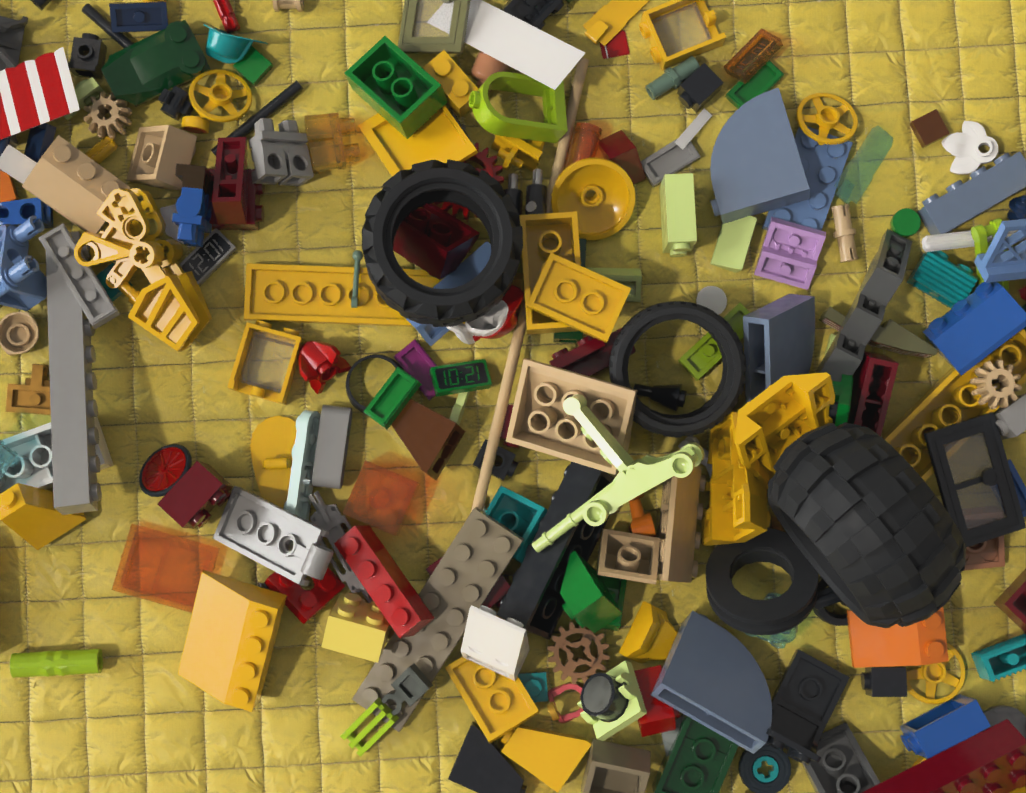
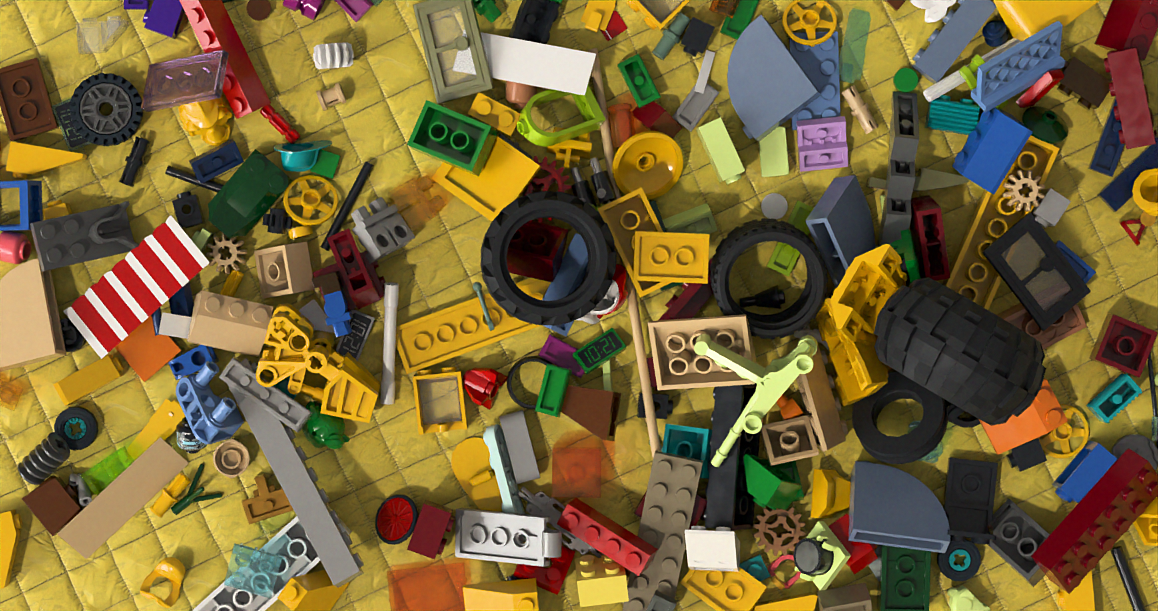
camera: 20 degrees left, 5 degrees up
none -> green hair [302,401,350,449]
none -> white piece [380,282,399,405]
none -> green slope [617,54,661,108]

